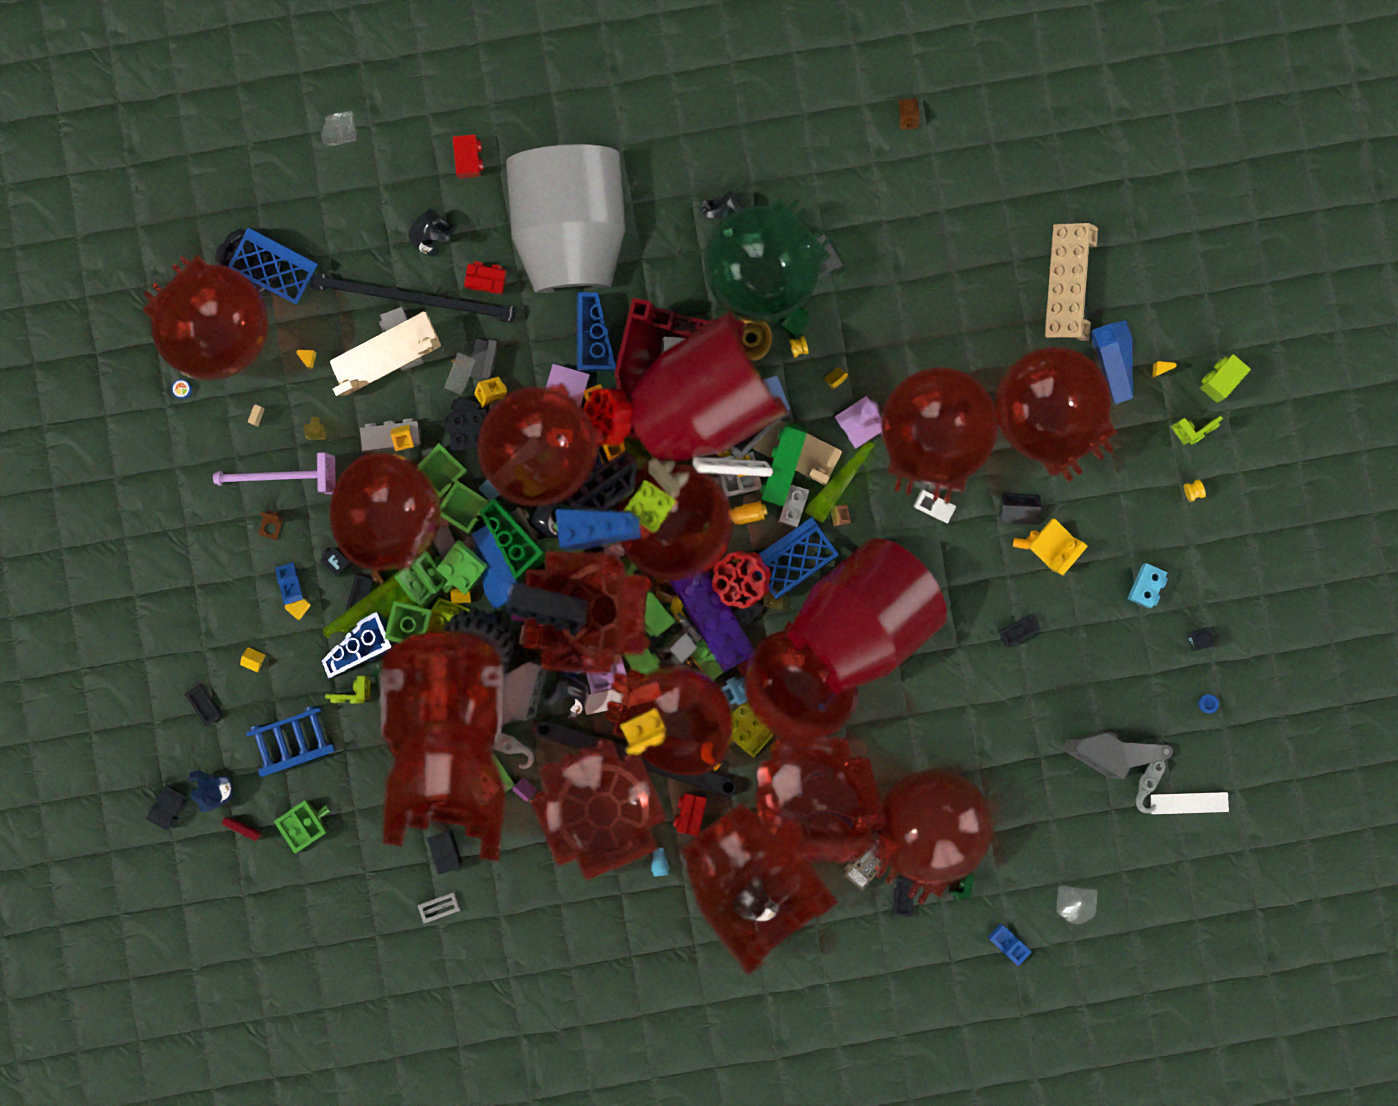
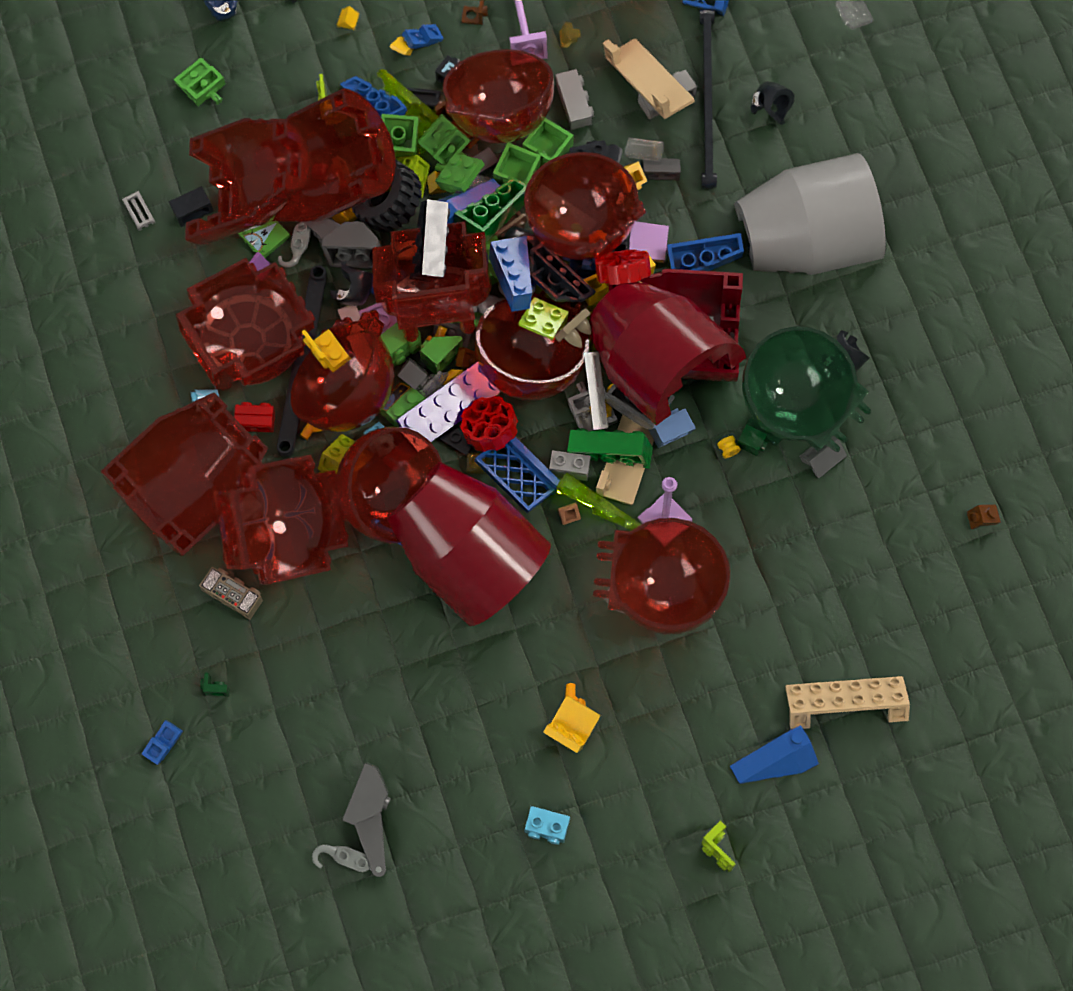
camera: 85 degrees right, 15 degrees down
dark red tile [221,816,262,841] -> none
blue fence [246,705,337,777] -> none
yellow slope [296,350,317,369] -> none
yellow slope [390,425,414,451] -> none
red brick [453,135,484,178] -> none
red brick [464,261,507,295] -> none
yellow head [731,501,768,526] -> none
clear smoke piece [732,876,780,922] -> none
pearl gold wheel [741,317,772,361] -> none
yellow slope [825,367,848,389] -> none
clear red windscreen [872,768,993,905] -> none
black tile [892,877,915,917] -> none
white slope [913,489,956,523] -> none
clear red windscreen [995,347,1117,482] -> none
black plate [998,613,1041,648] -> none
black panel [1000,493,1042,525] -> none
clear slope [1056,886,1098,924] -> none
white tile [1150,792,1229,814] -> none
yellow slope [1152,361,1177,378] -> none
yellow wheel [1183,479,1206,502] -> none
black brick [1186,627,1215,651] -> none
blue tile [1198,694,1219,713] -> none
lime brick [1200,354,1251,402] -> none

